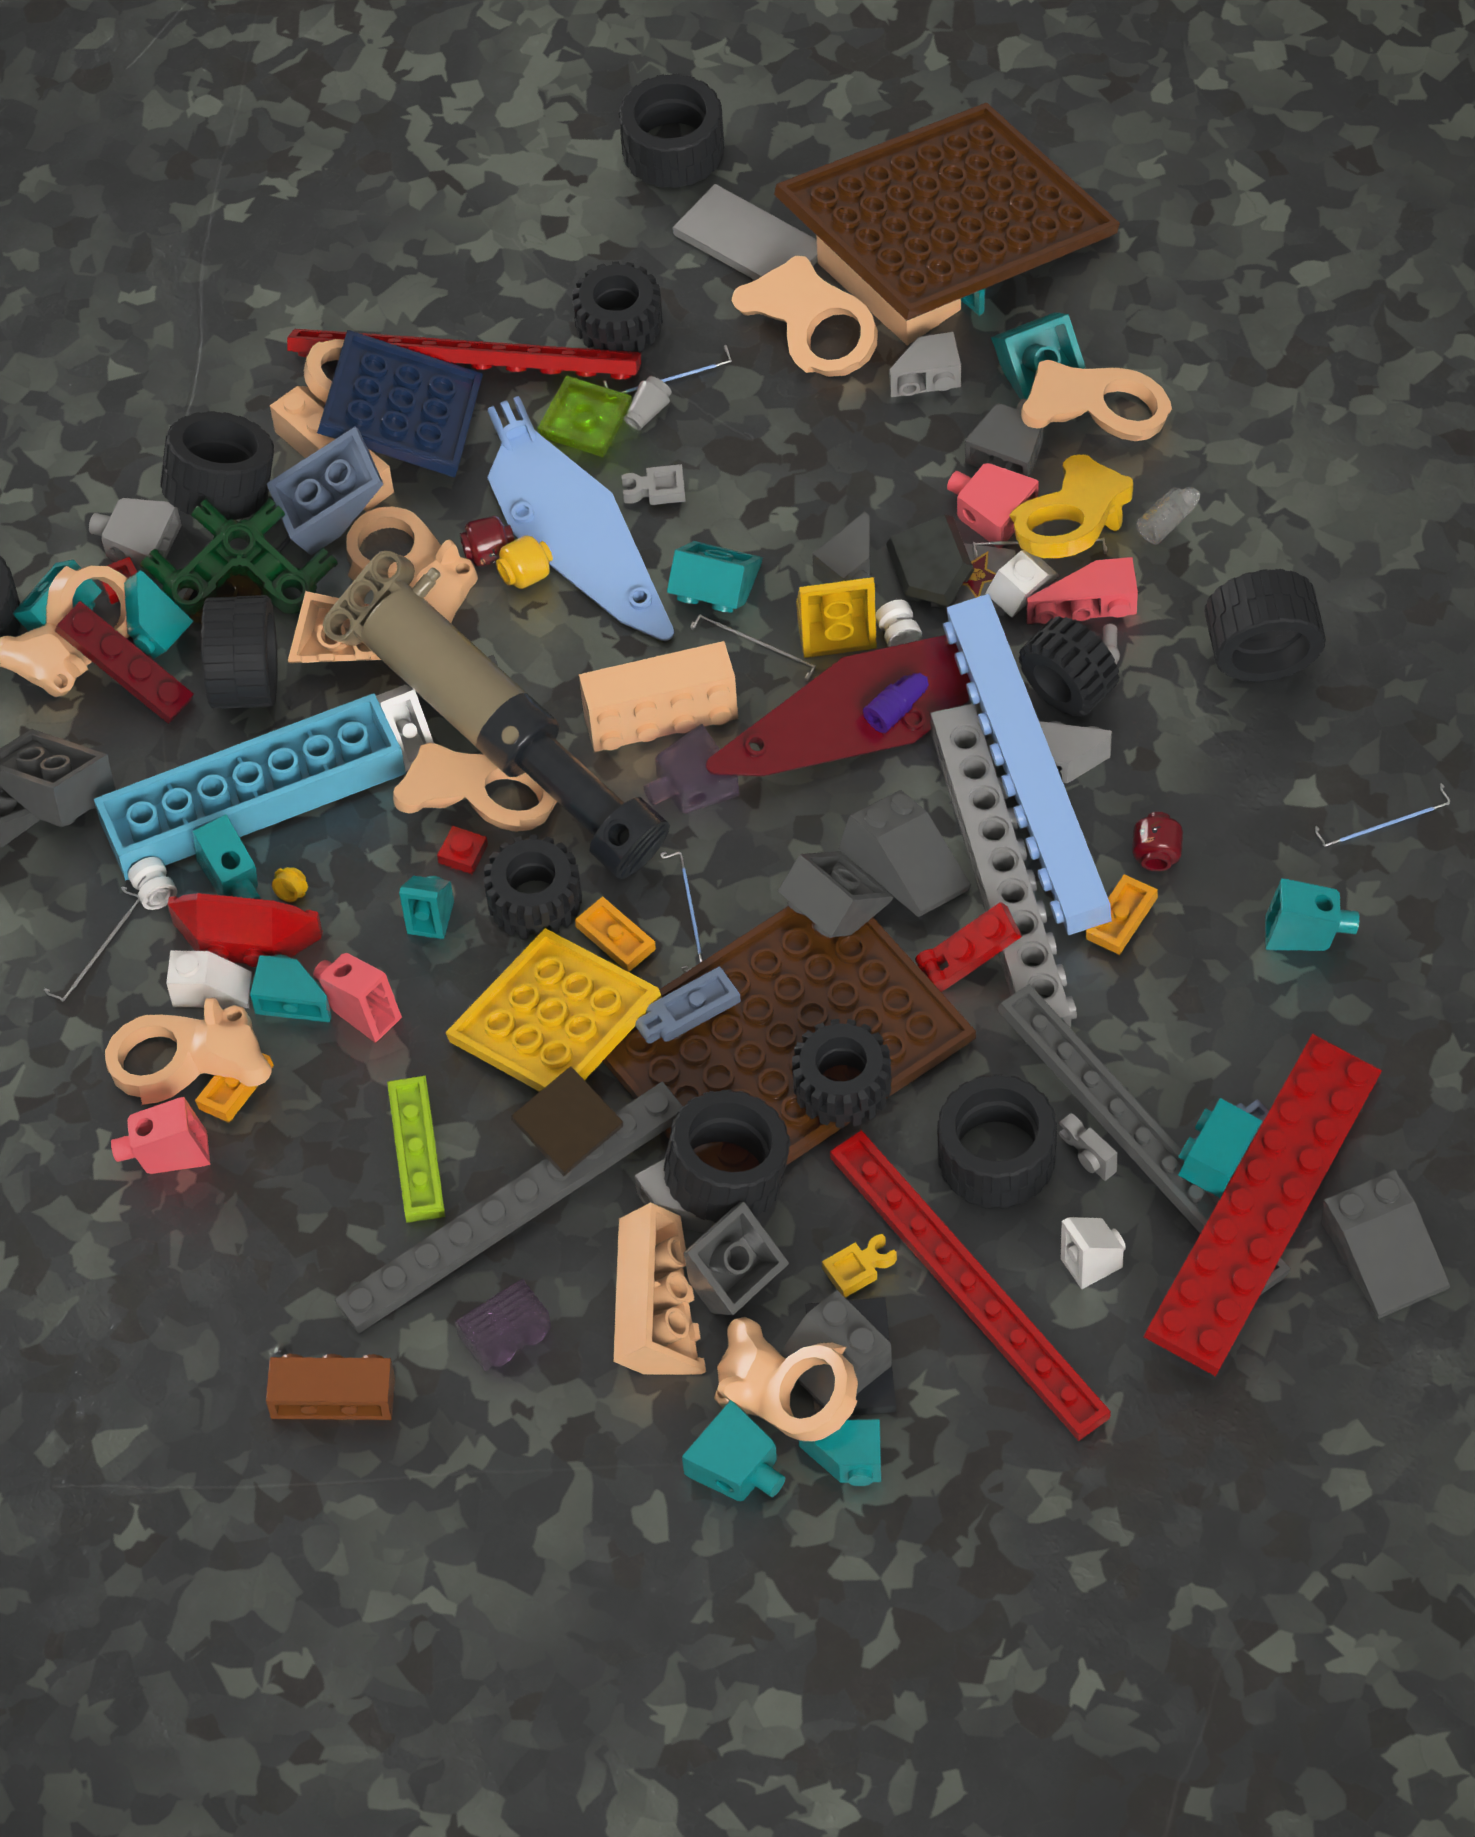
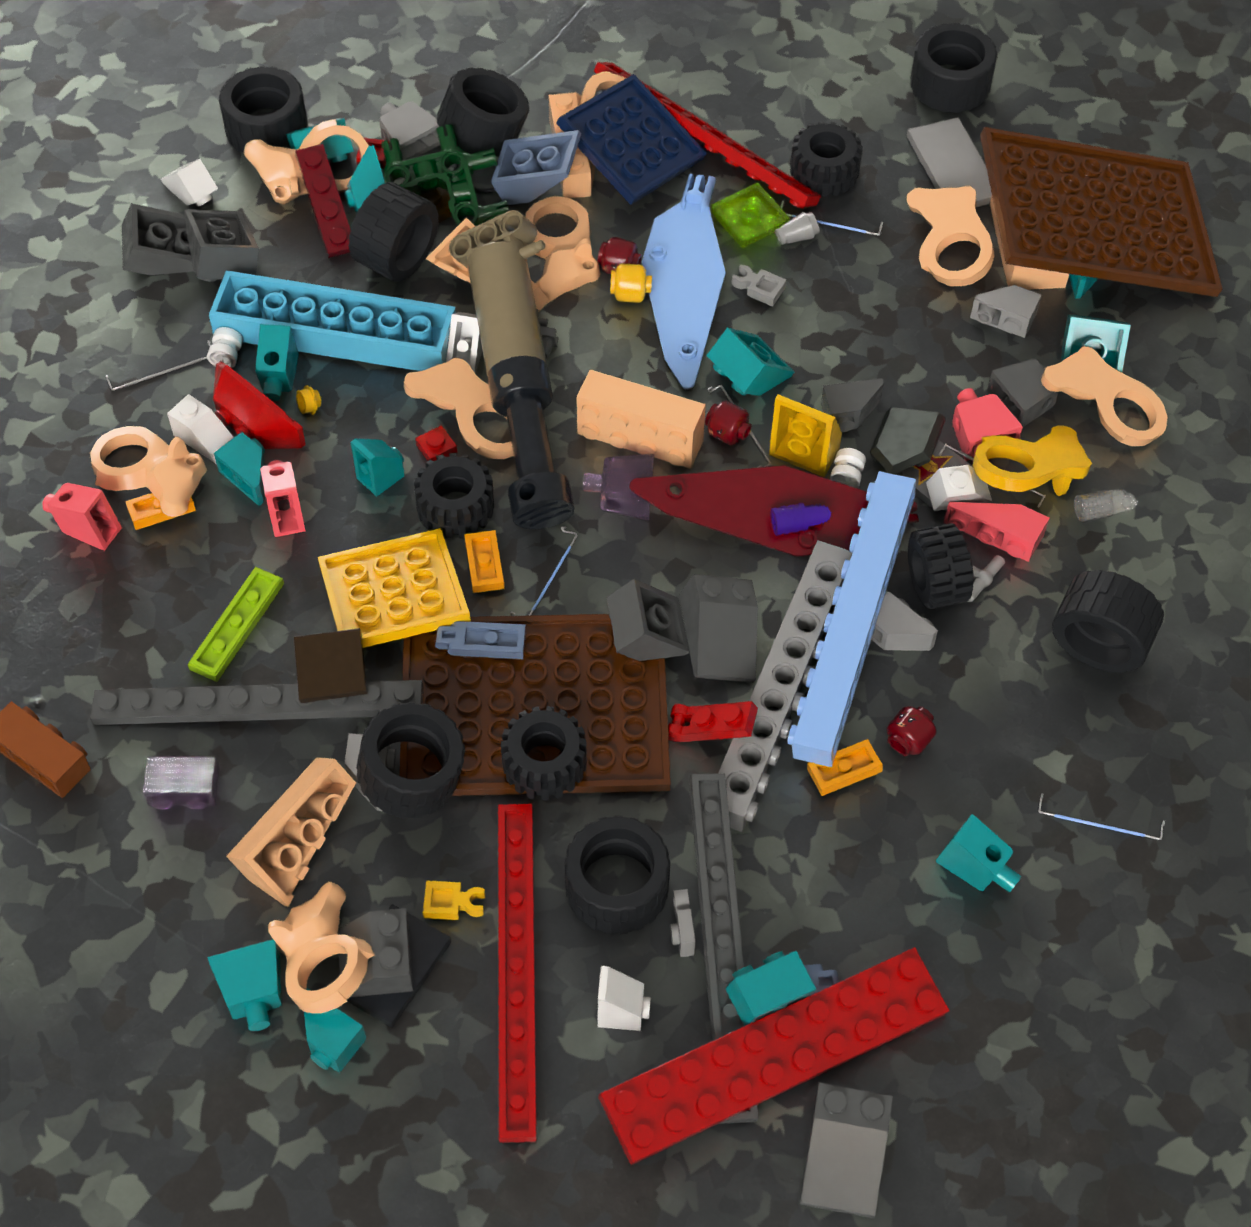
camera: 30 degrees right, 0 degrees up
dark grey slope [684,1201,789,1315] -> none
none -> dark red head [705,400,752,445]

